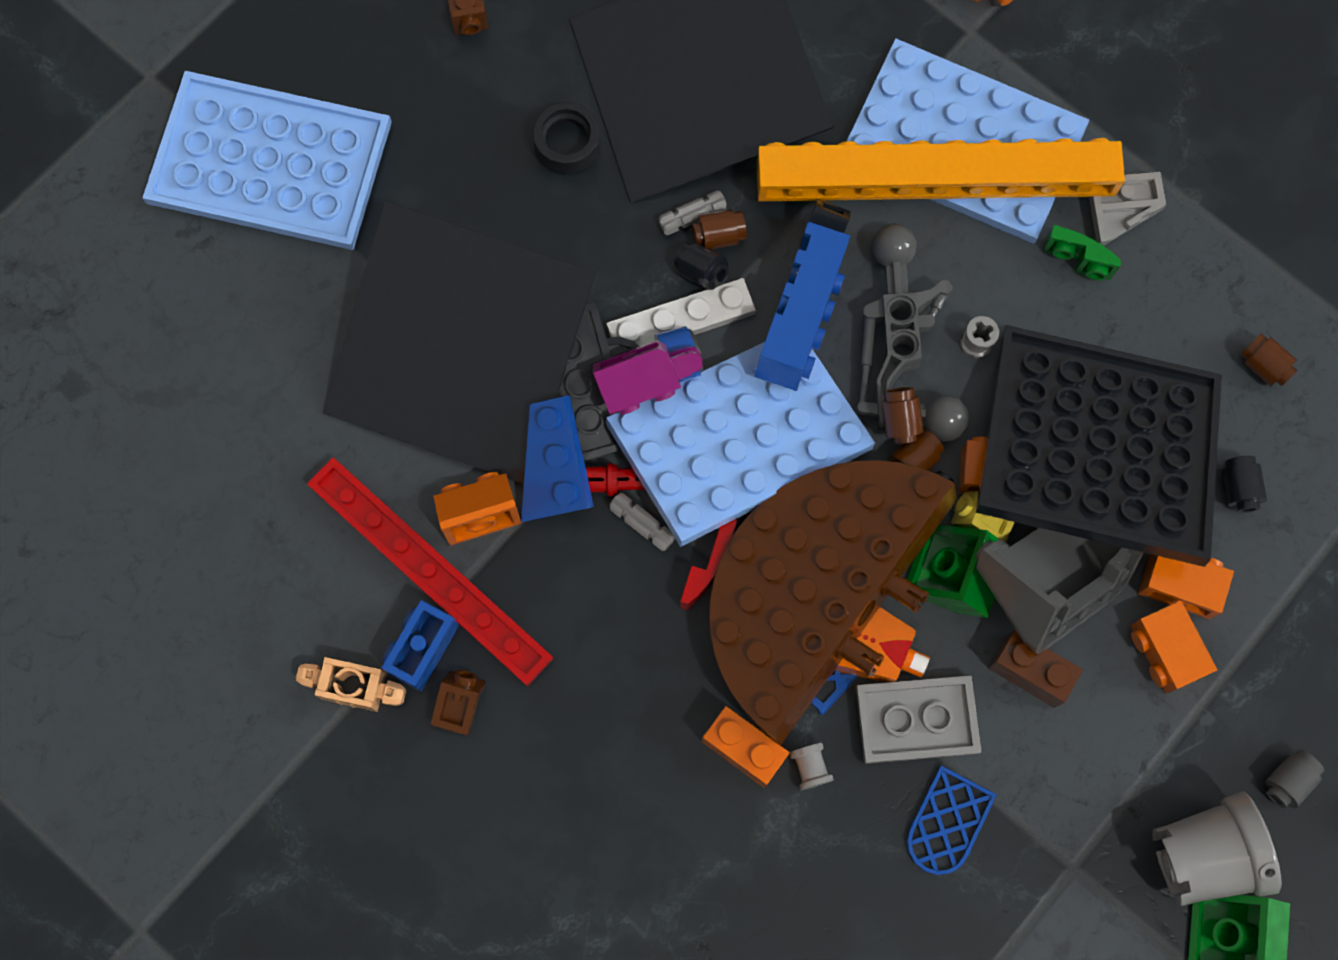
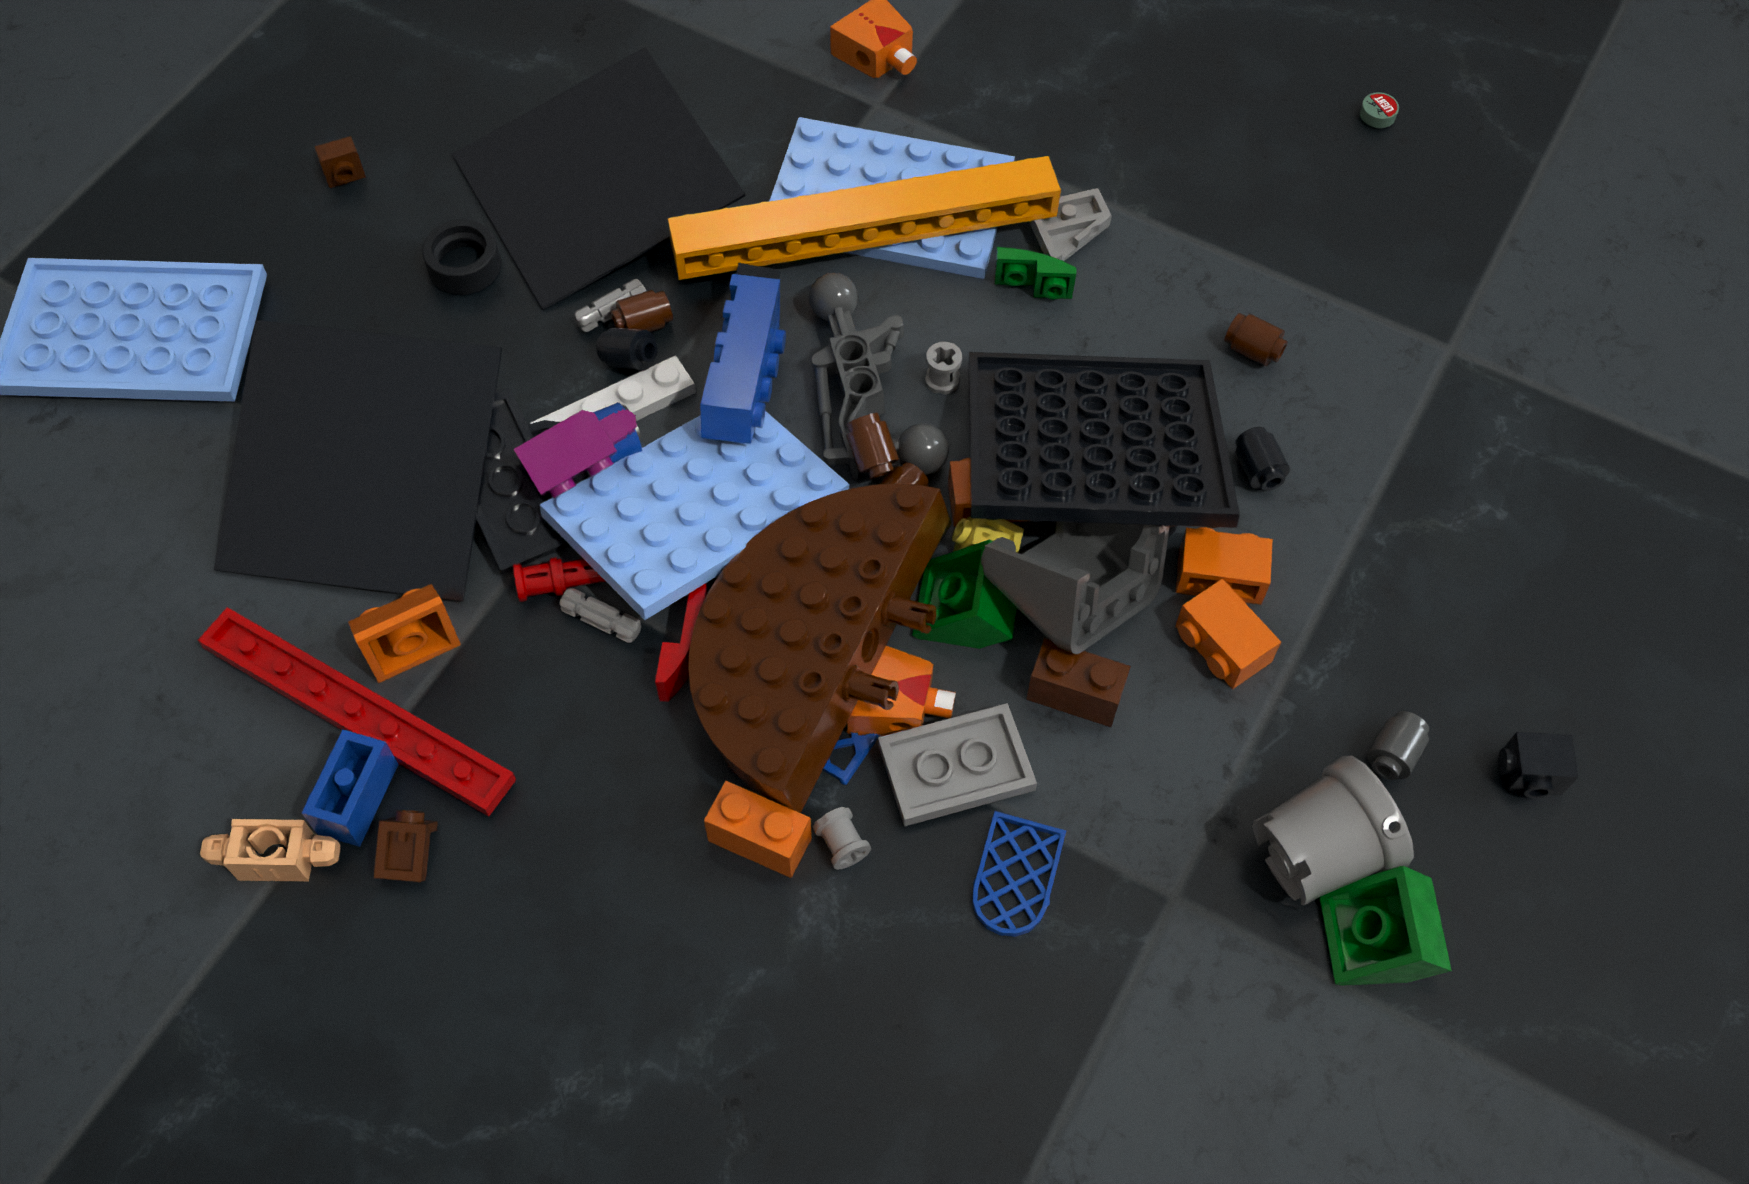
camera: 10 degrees left, 15 degrees down
blue wing [521,396,594,522] -> none

